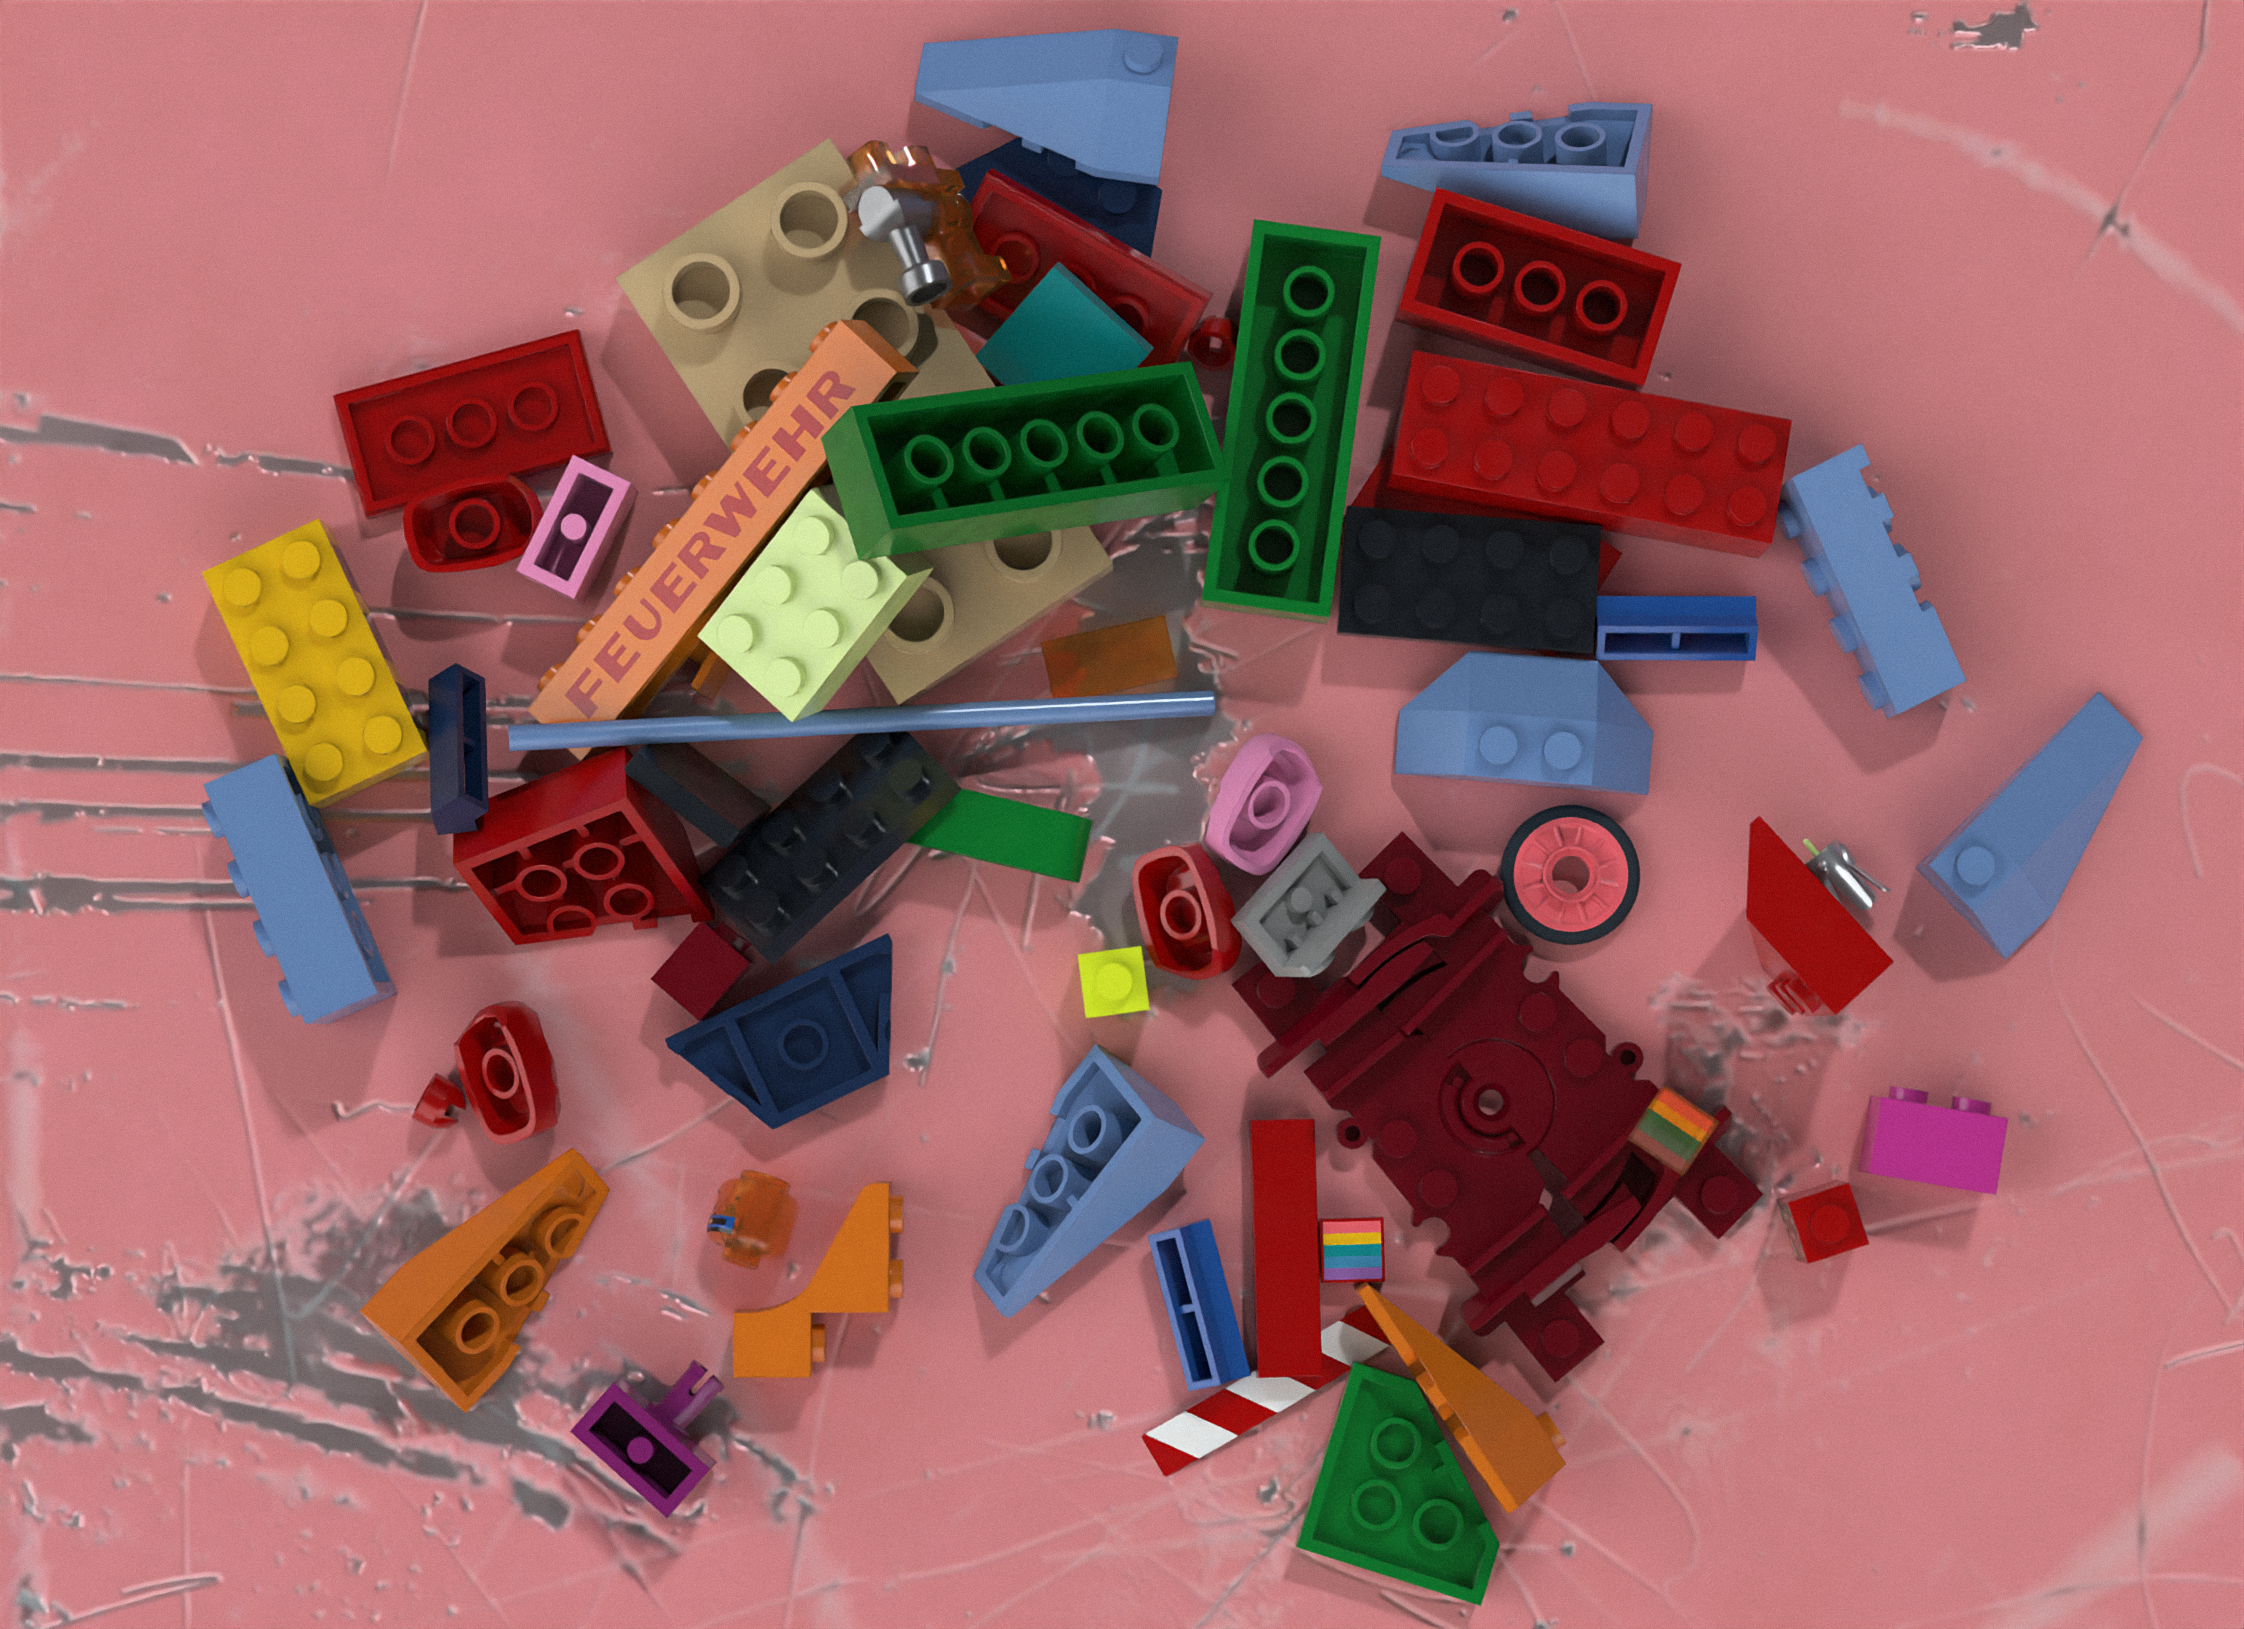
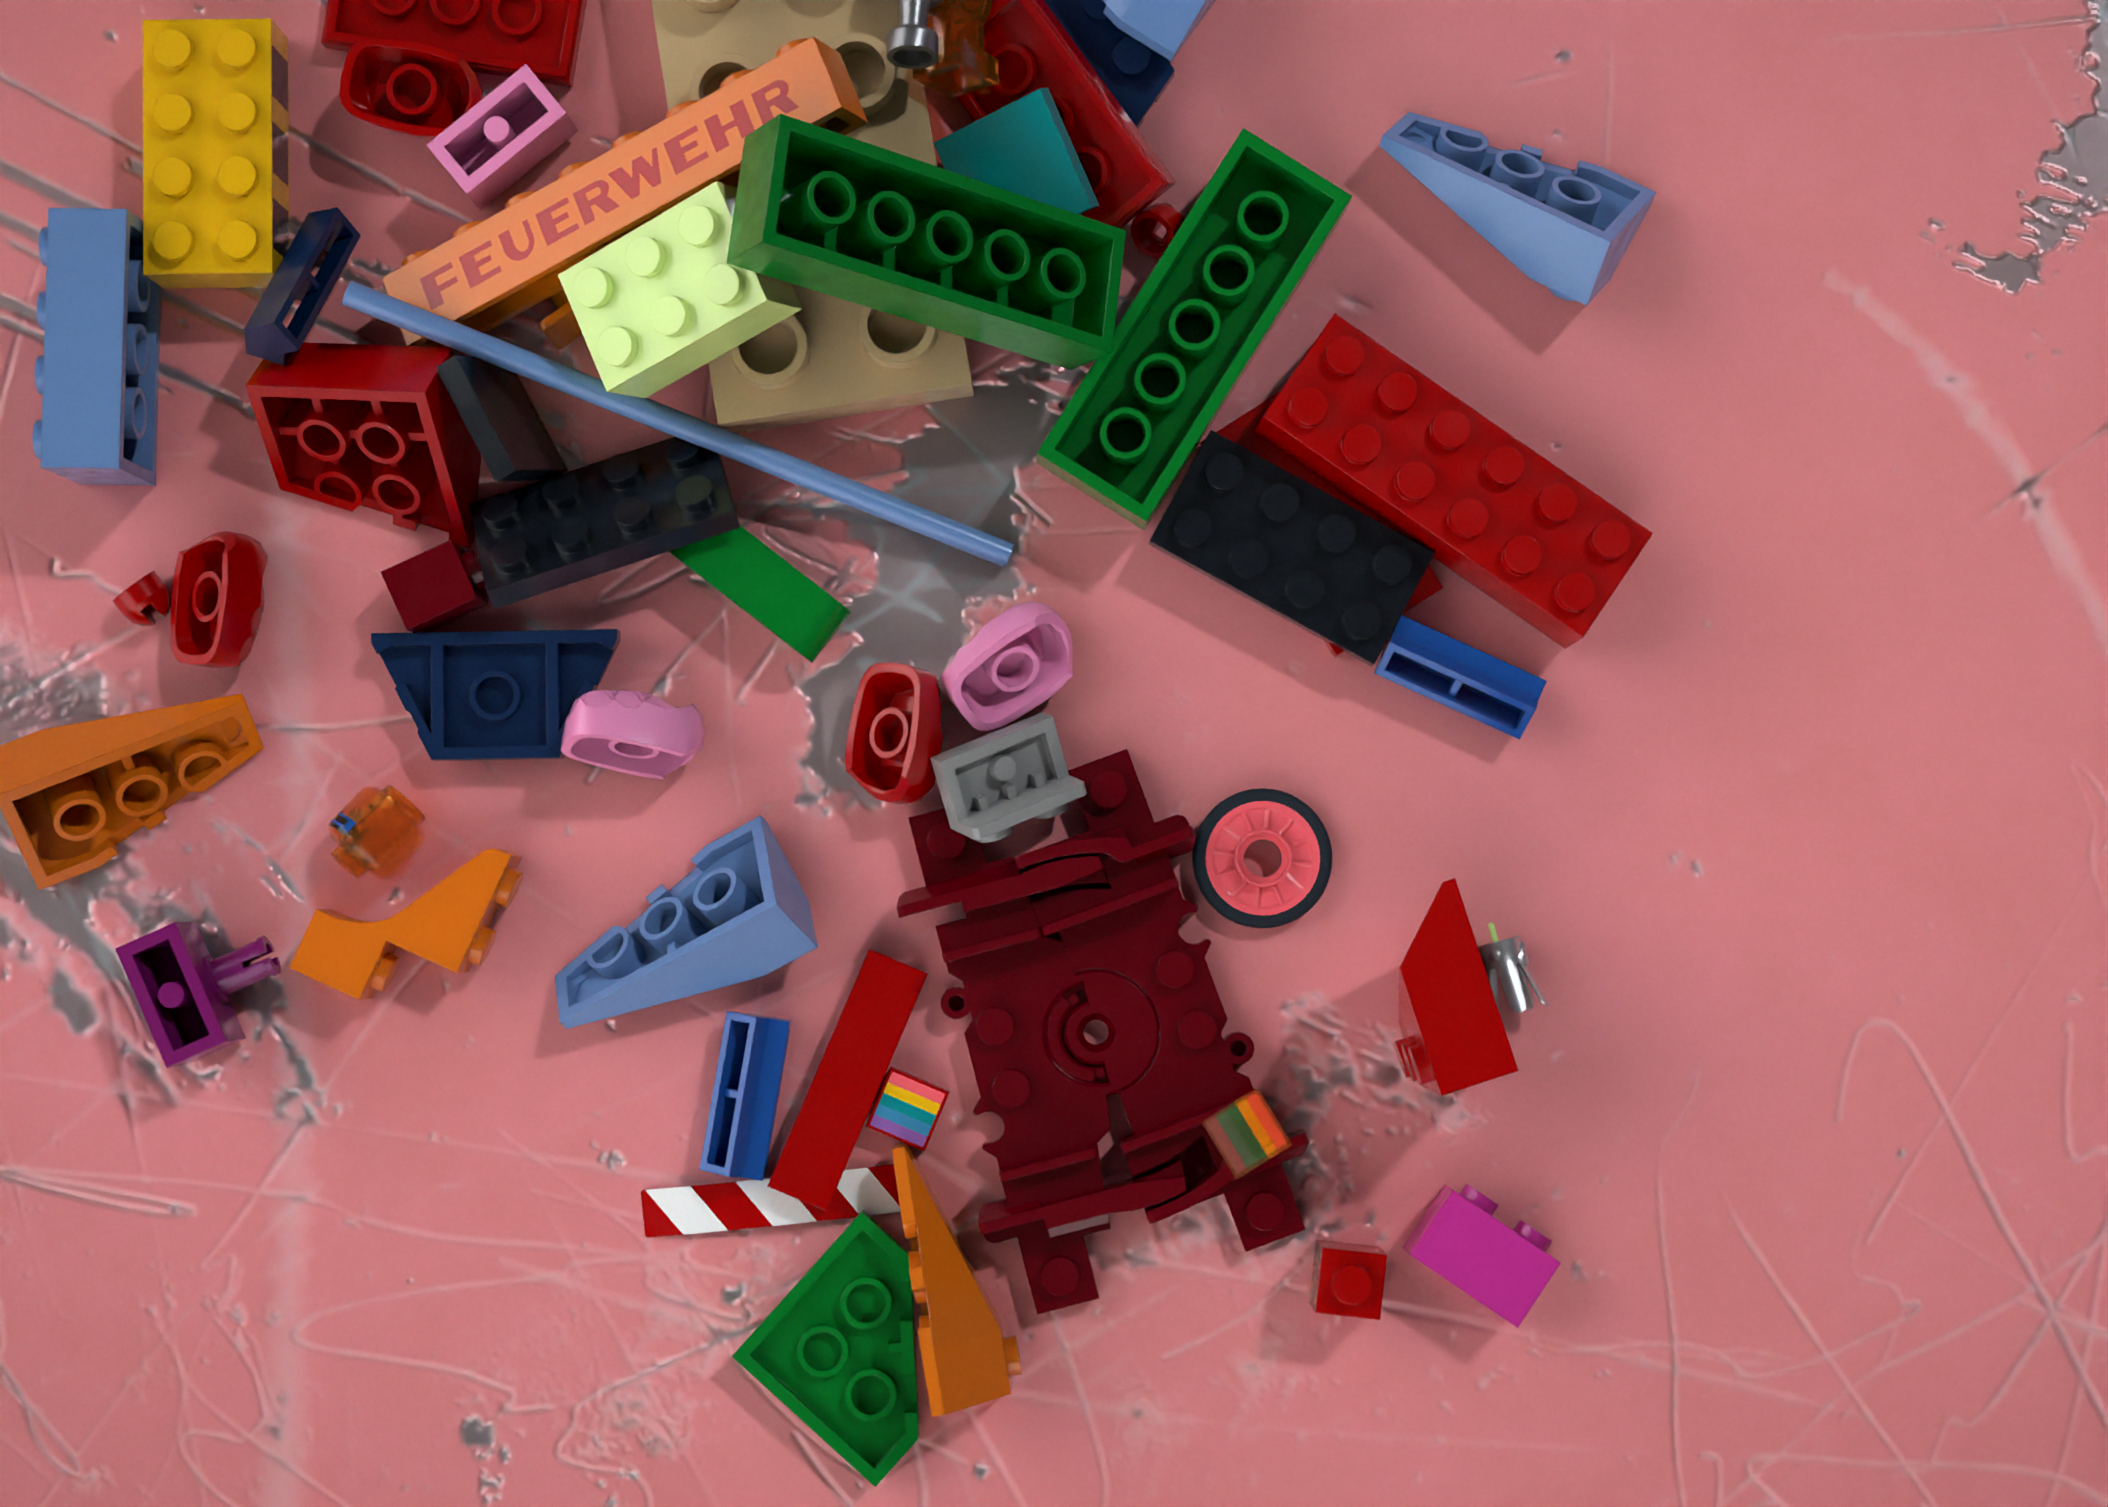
camera: 30 degrees right, 0 degrees up
clear orange tile [1040,615,1178,698] -> none
neon yellow brick [1077,946,1150,1019] -> none
red brick [1394,187,1682,391] -> none
medium blue wedge [1394,650,1653,795] -> none
medium blue wedge [1776,443,1967,719] -> none
medium blue wedge [1915,692,2143,959] -> none
none -> bright pink piece [561,690,705,780]

